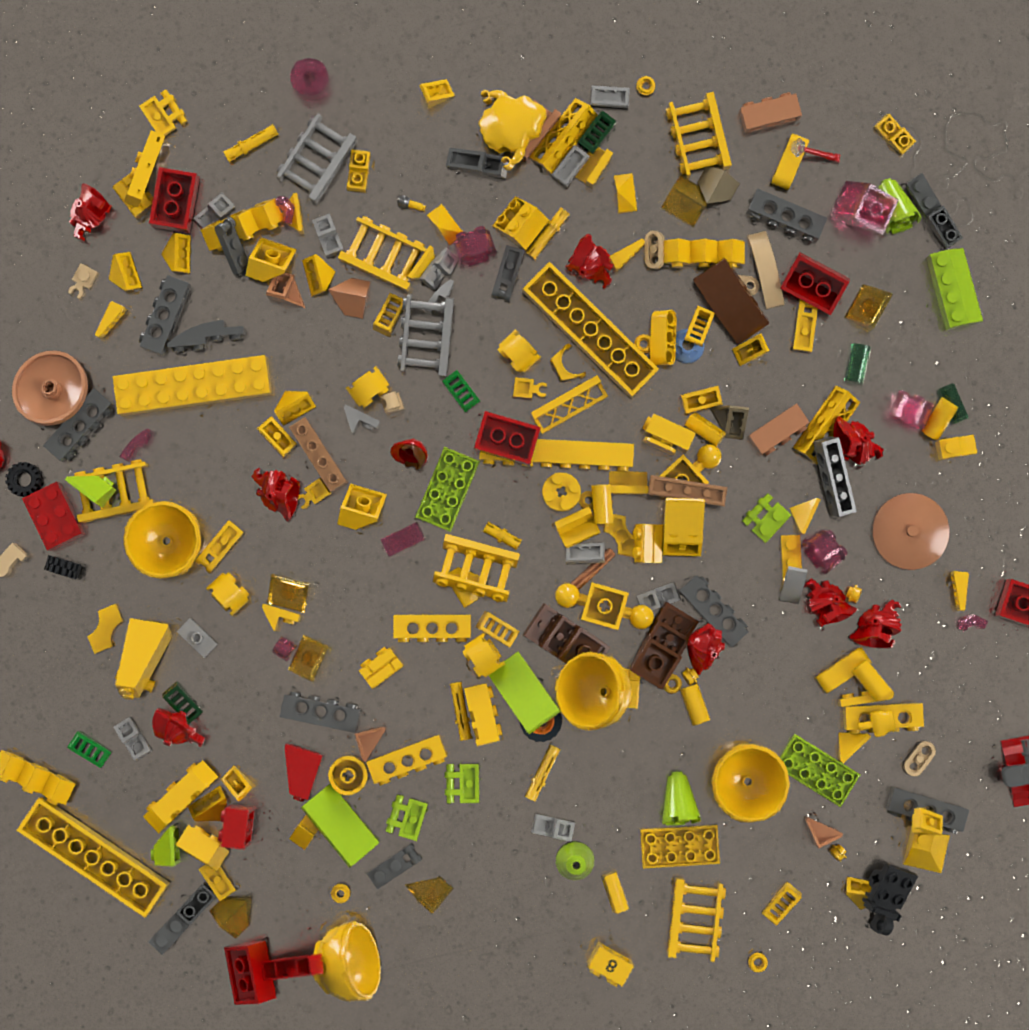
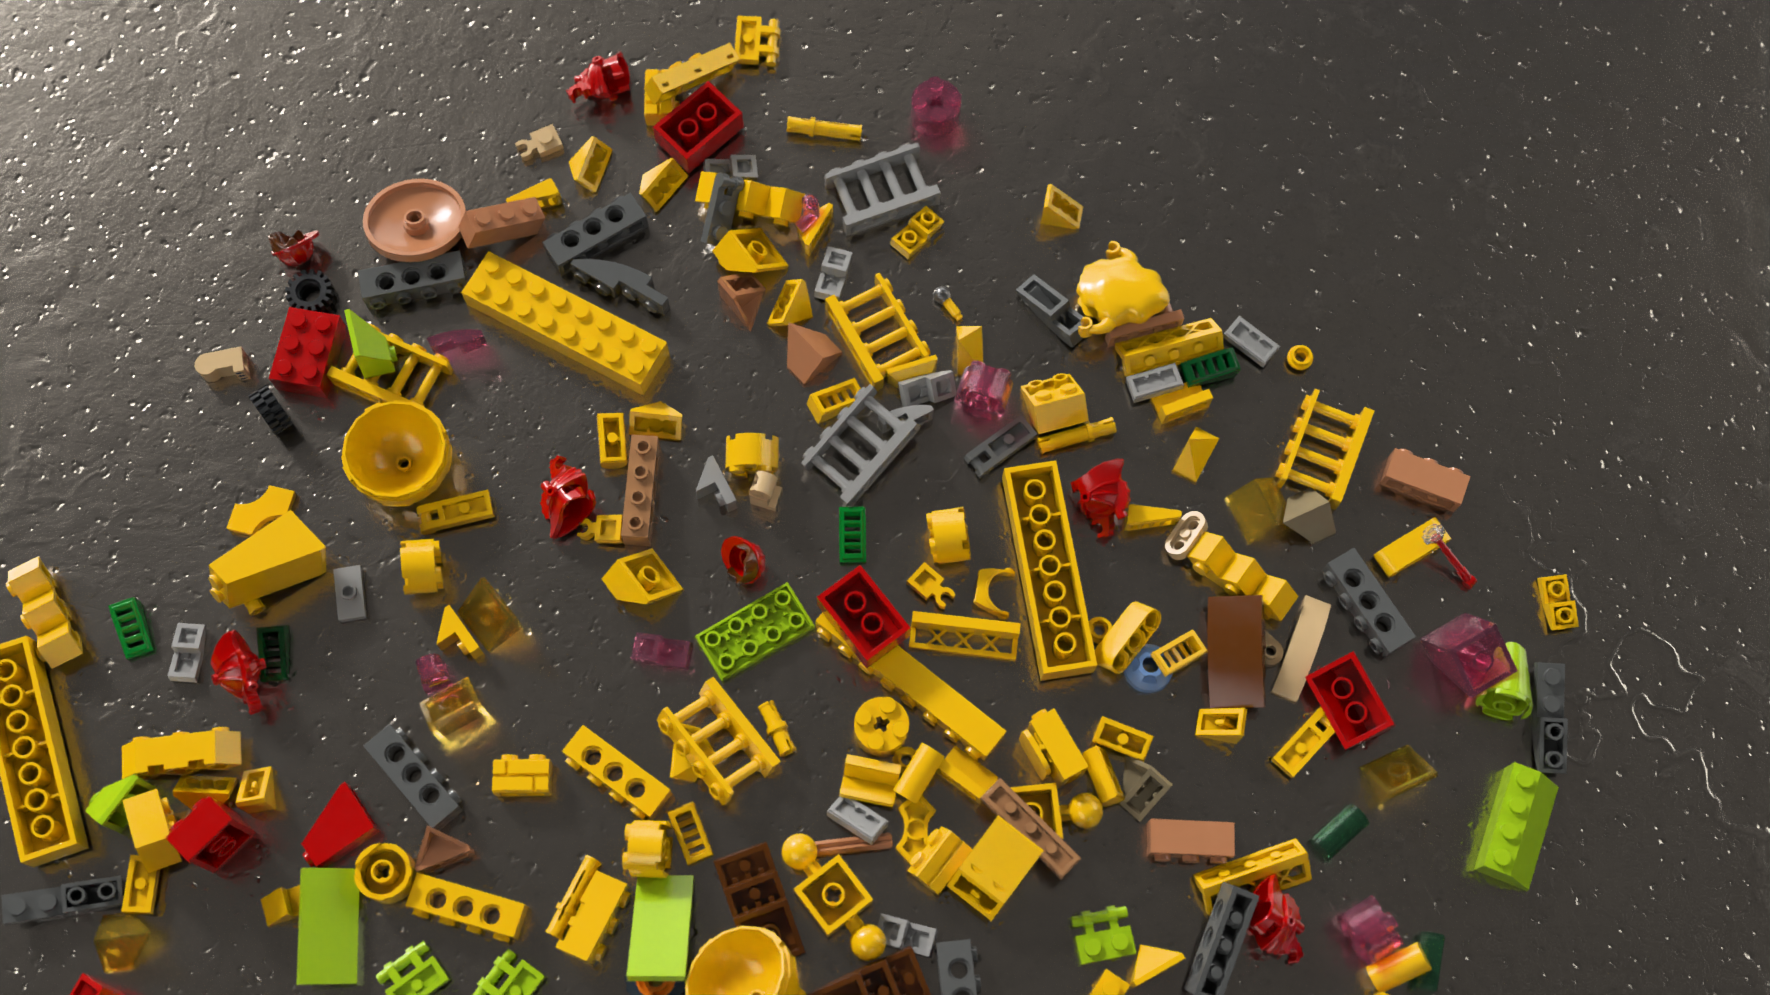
camera: 35 degrees right, 15 degrees down
none -> nougat brick [458,197,545,249]

